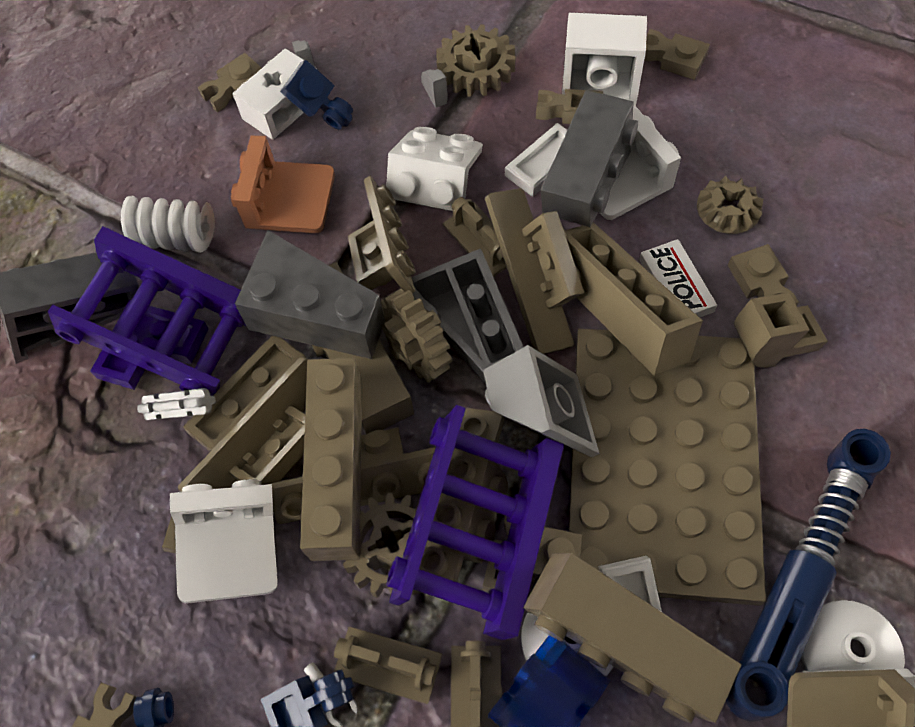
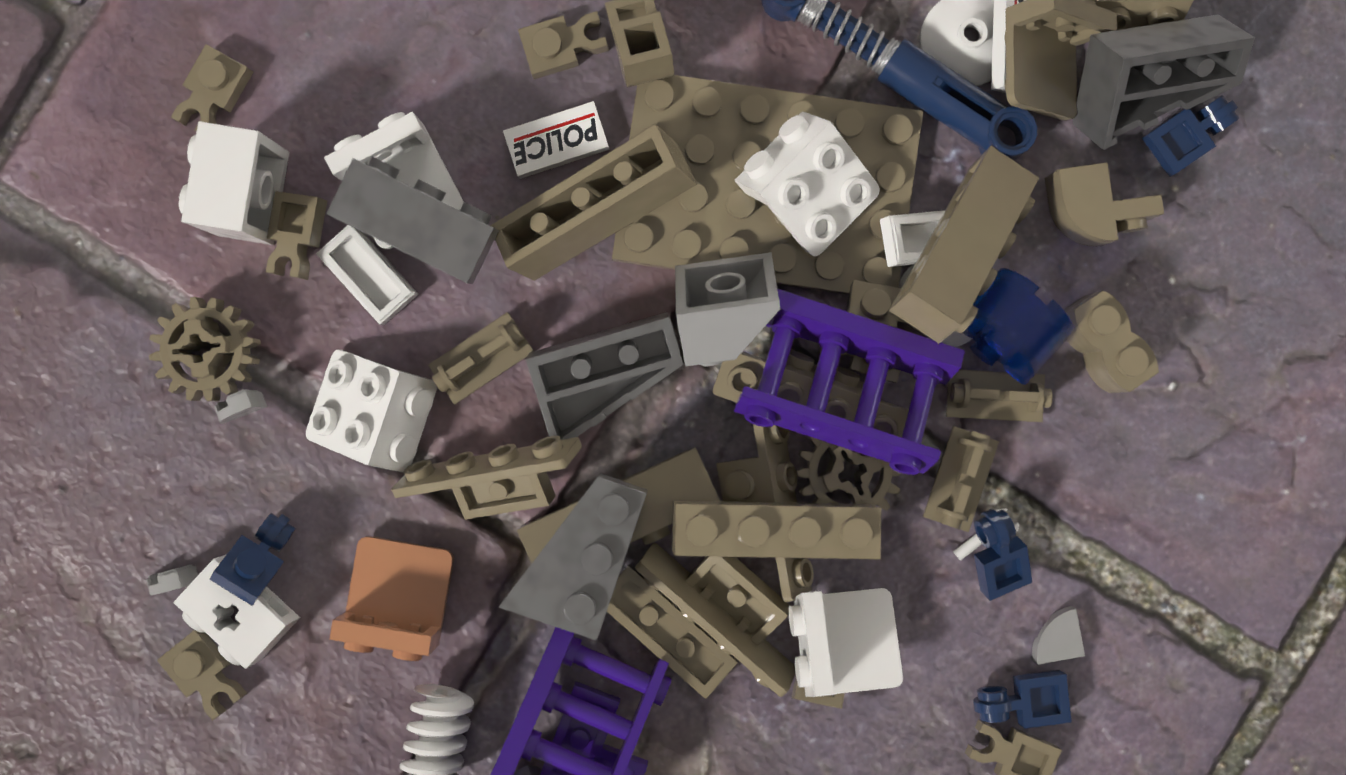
camera: 95 degrees left, 25 degrees up
axle [137,388,216,420] -> none
dark tan gear [381,288,452,382] -> none
dark tan bracket [485,188,584,355] -> none
dark tan gear [697,175,764,234] -> none
none -> white bracket [734,111,880,256]

